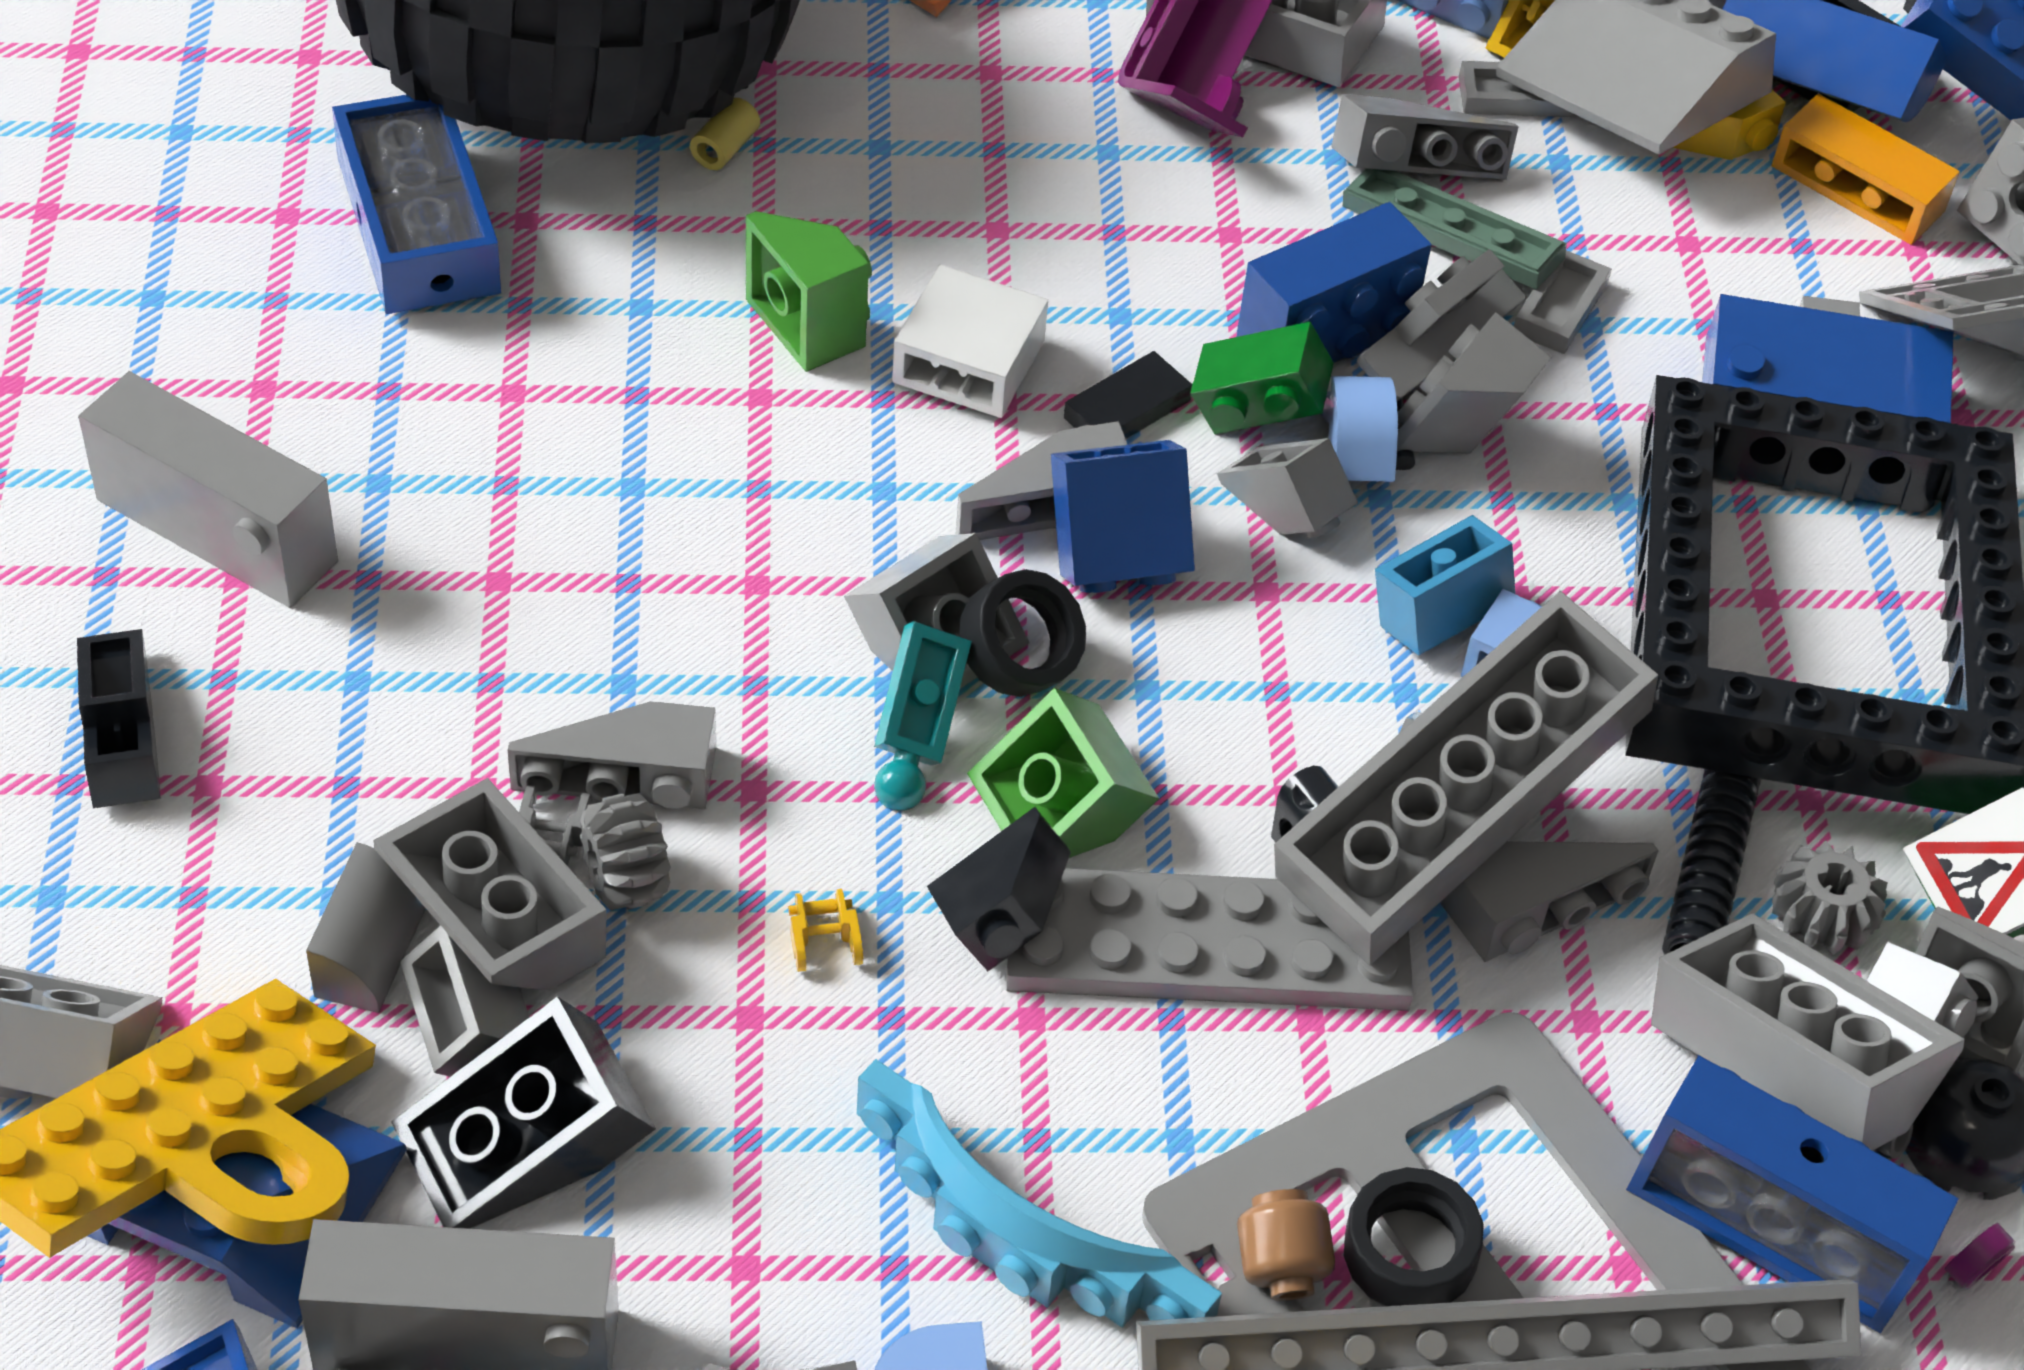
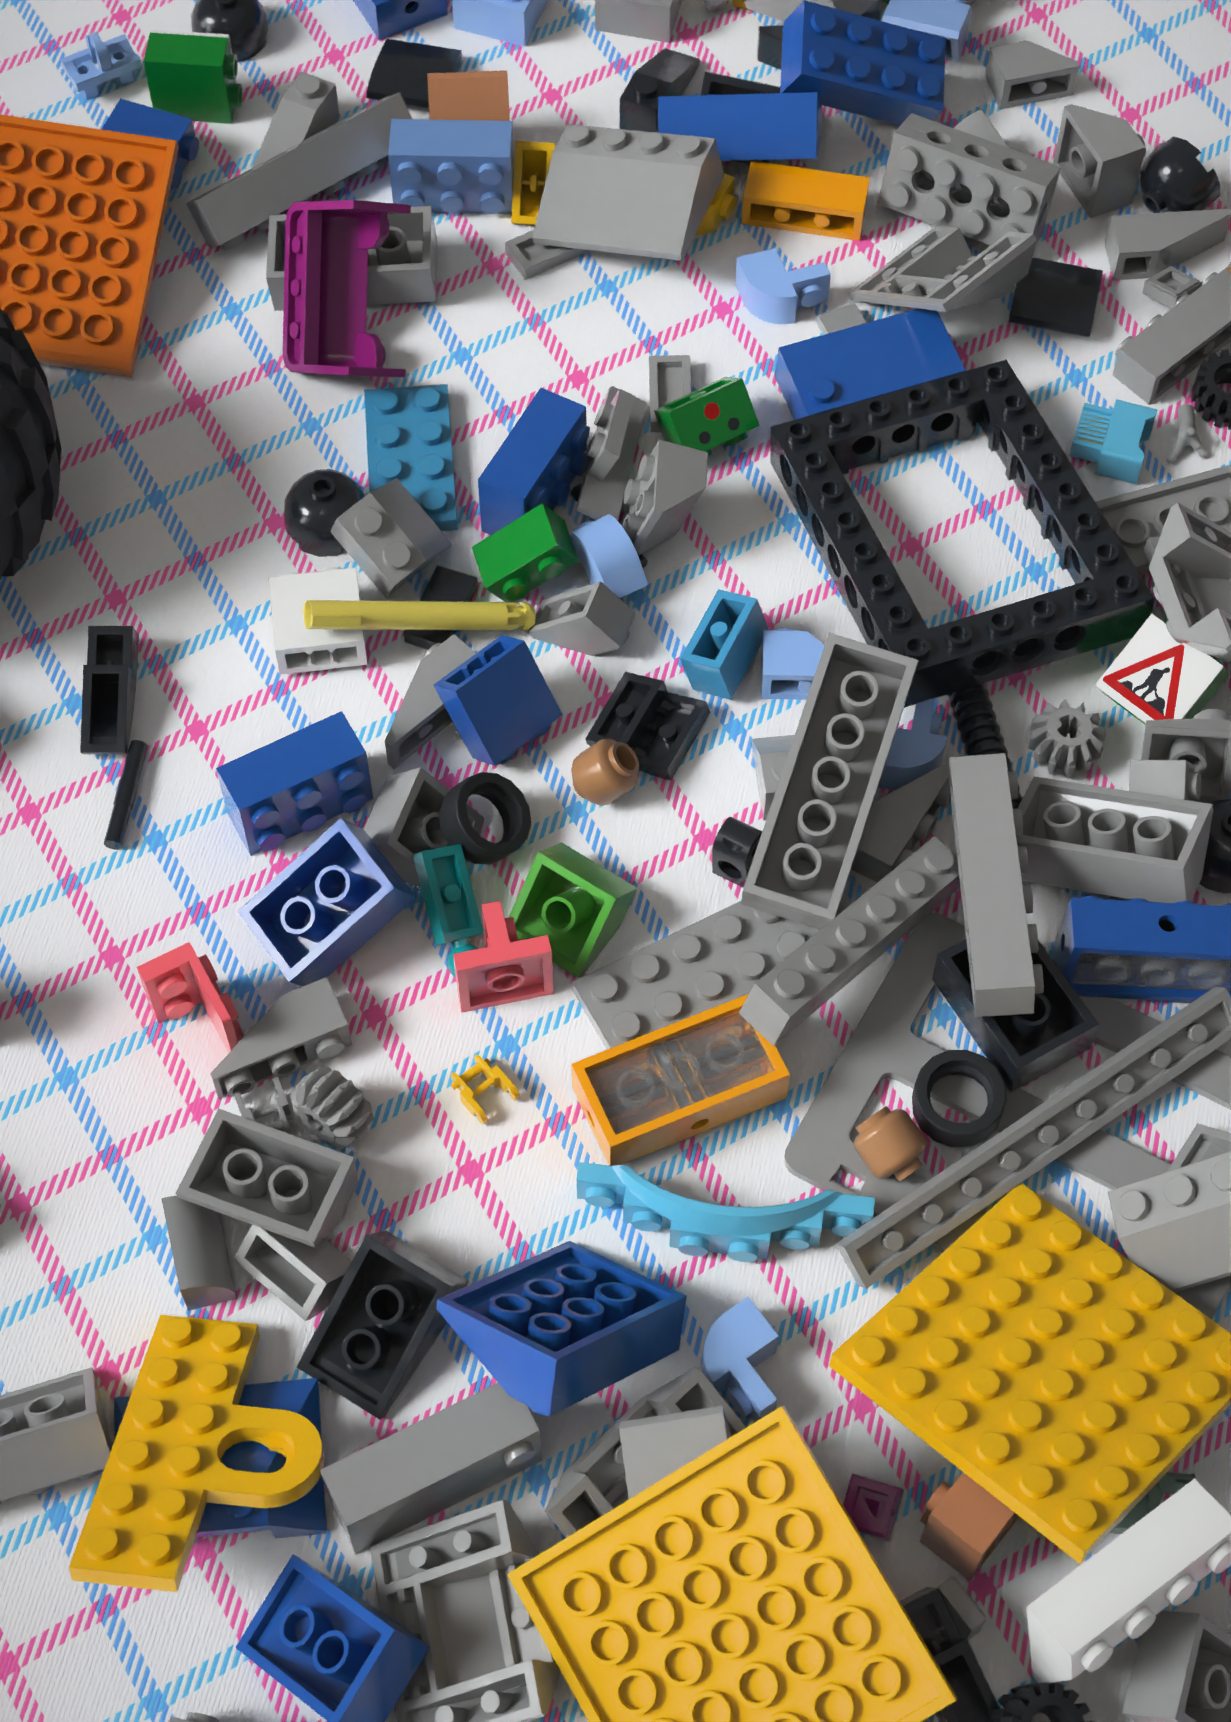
camera: 25 degrees left, 10 degrees up
light yellow piece [690,97,760,171] -> none
bright green slope [746,211,872,372] -> none
black slope [927,807,1071,972] -> none
light grey slope [1331,94,1519,180] -> none
sand green tile [1342,168,1567,290] -> none
none -> black slope [80,626,139,754]
none -> black piece [104,740,148,850]
none -> coral bracket [137,942,244,1052]
none -> blue brick [216,711,373,856]
none -> blue brick [237,818,417,986]
none -> black cylinder [284,469,365,557]
none -> light yellow piece [303,600,536,631]
none -> light grey slope [330,478,452,598]
none -> dark azure plate [364,384,458,531]
none -> blue slope [436,1241,687,1417]
none -> coral bracket [453,901,554,1013]
none -> medium nougat head [571,738,639,806]
none -> brick [571,994,790,1166]
none -> black slope [585,672,710,781]
none -> green brick [654,377,760,457]
none -> light blue brick [735,248,831,324]
none -> light grey brick [739,836,960,1046]
none -> light blue brick [878,698,948,790]
none -> black brick [932,939,1099,1092]
none -> light grey brick [949,753,1044,1017]

